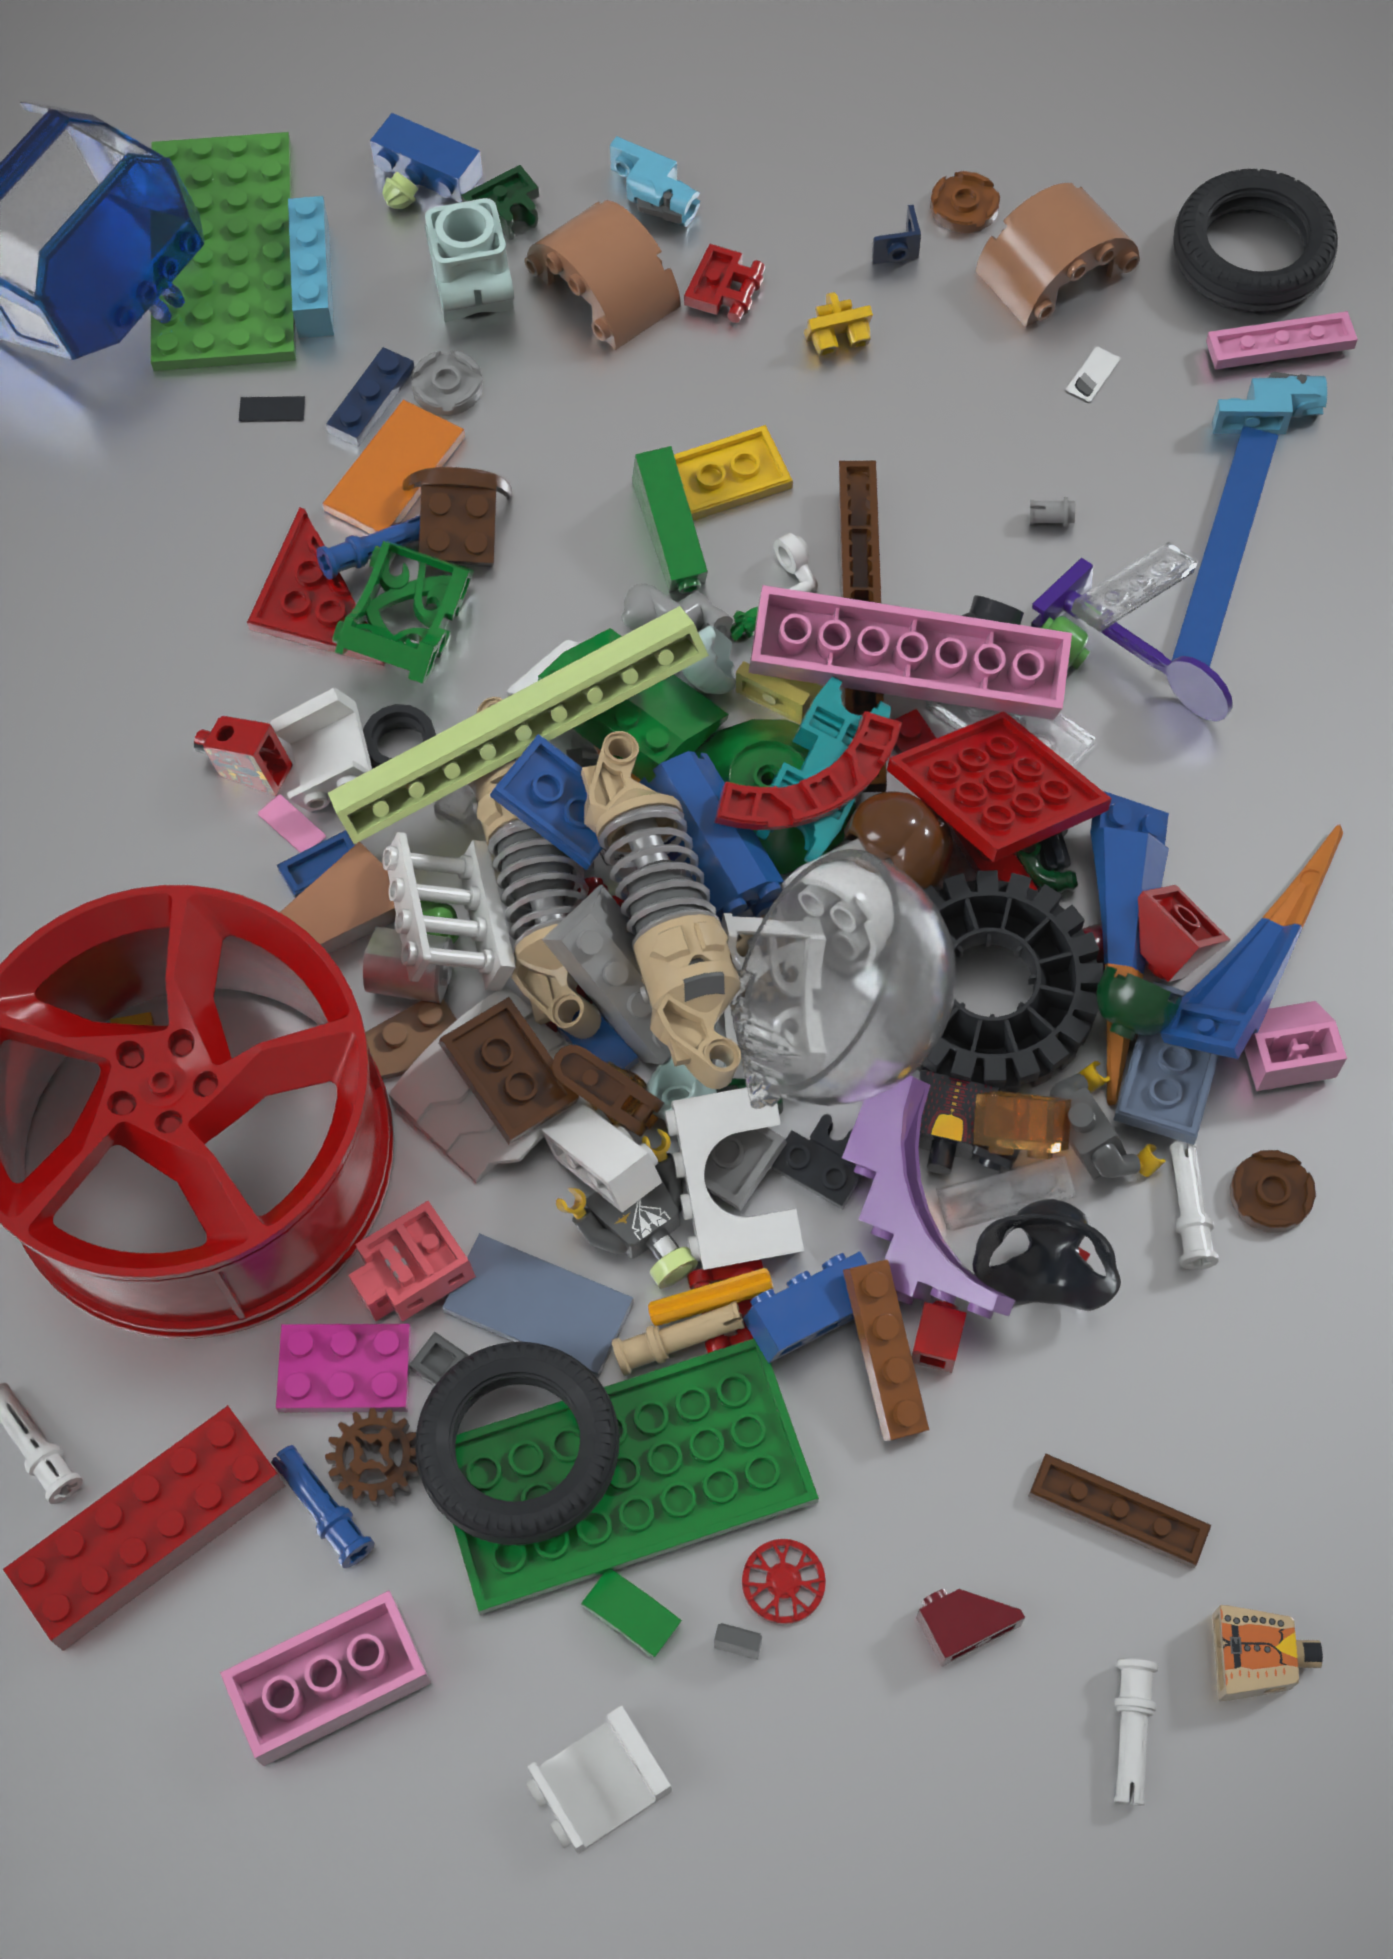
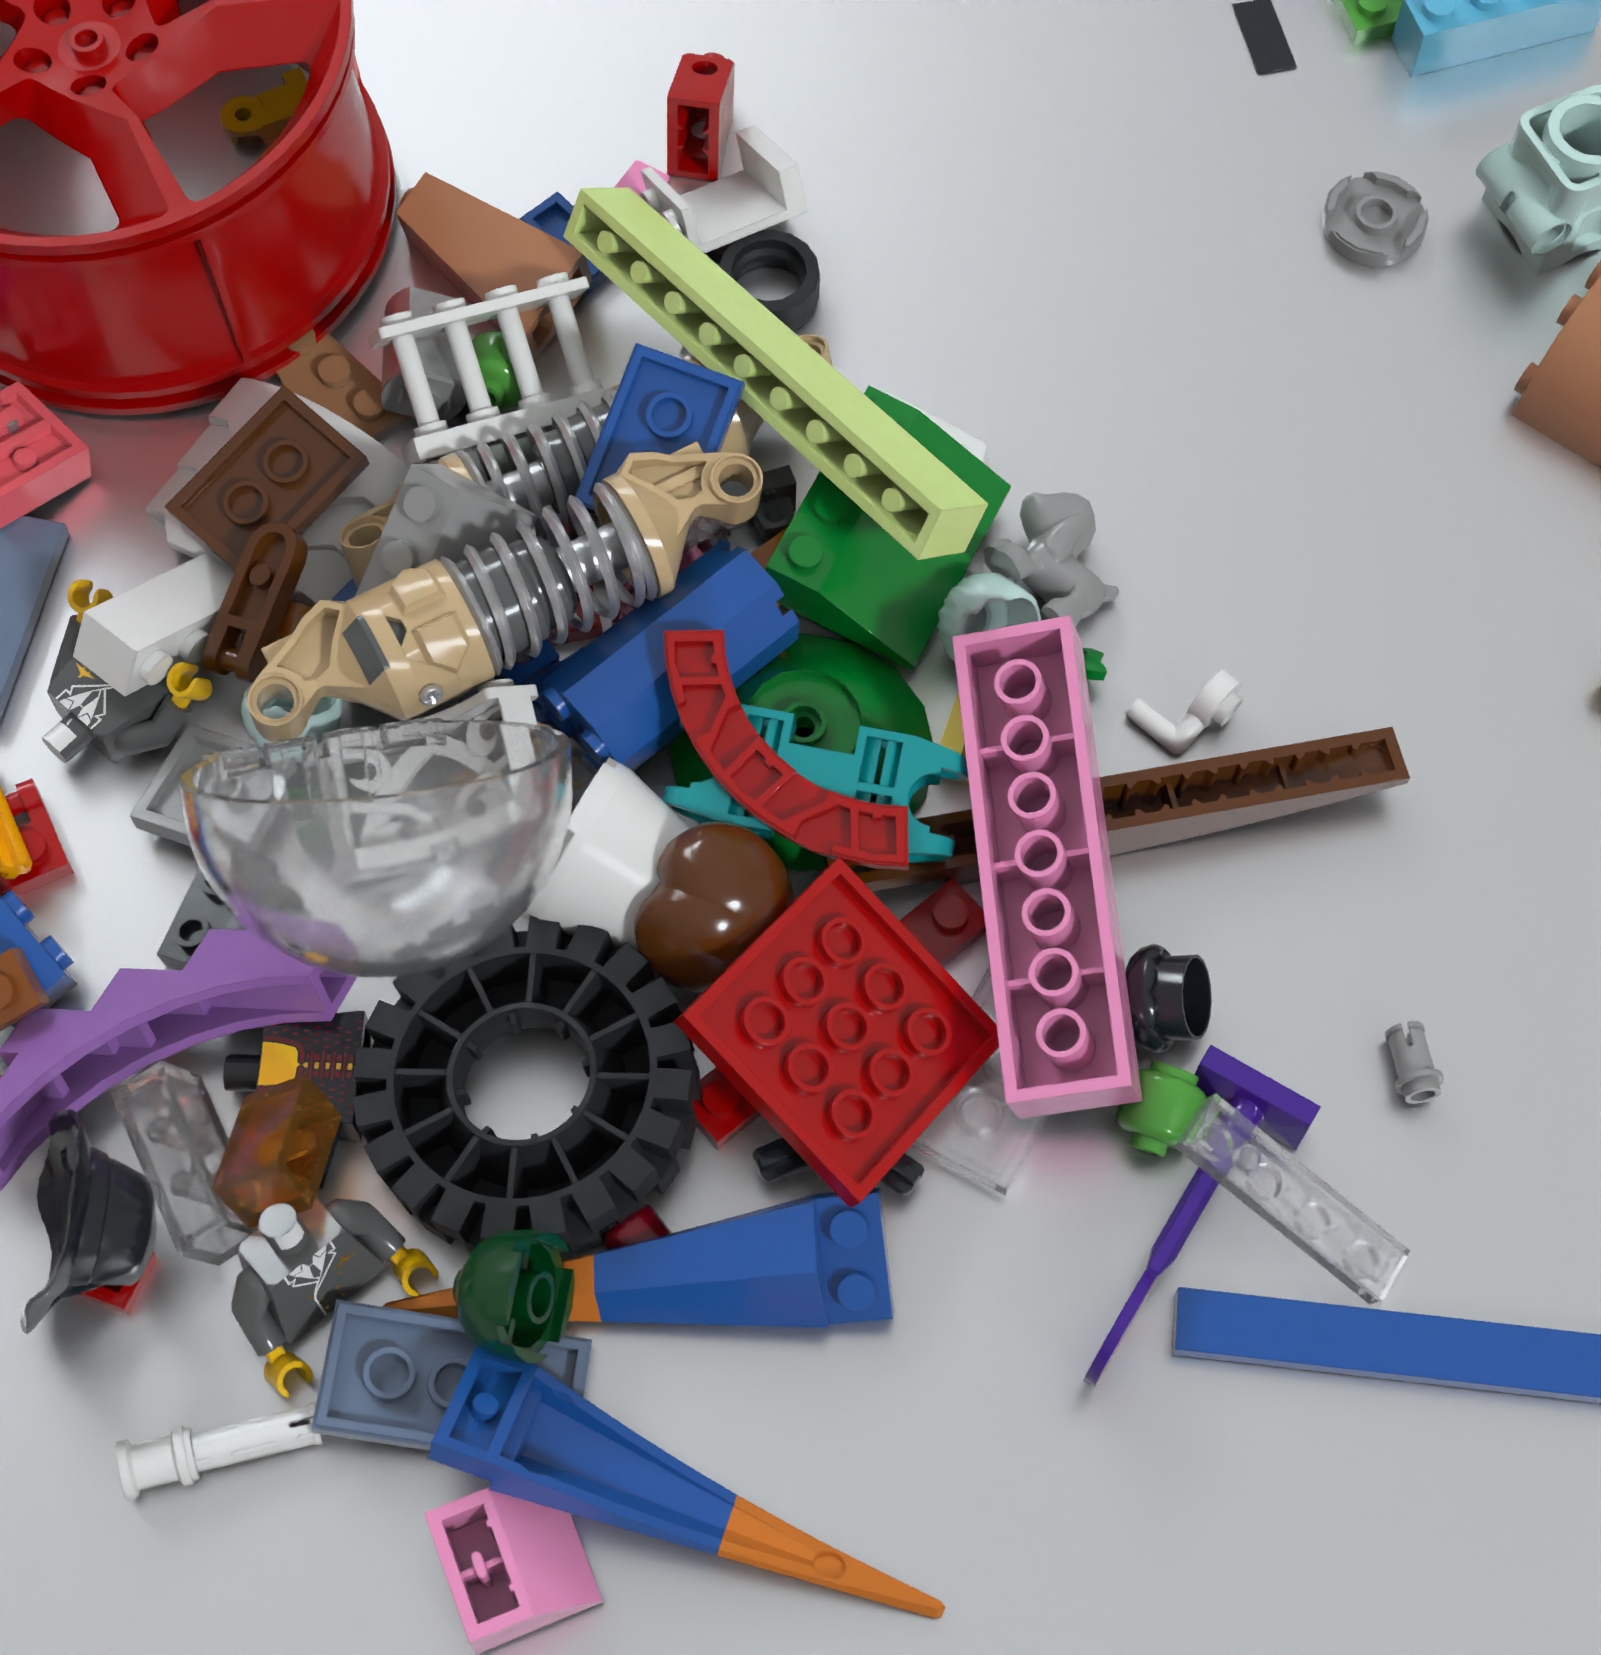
camera: 75 degrees right, 0 degrees up
red tile [247,507,386,666] -> none
blue pin [317,515,420,580] -> none
orange tile [322,400,465,534] -> none
dark blue plate [326,347,414,447] -> none
green fence [332,541,474,684] -> none
reddish brown piece [402,467,512,567] -> none
green slope [632,446,708,593] -> none
yellowish green piece [650,1247,698,1289] -> none
white arch [665,1083,804,1270] -> none
yellow tile [674,425,793,521] -> none
dark green piece [1016,841,1078,893] -> none
red slope [1138,885,1231,982] -> none
reddish brown tile [1229,1150,1316,1233] -> none

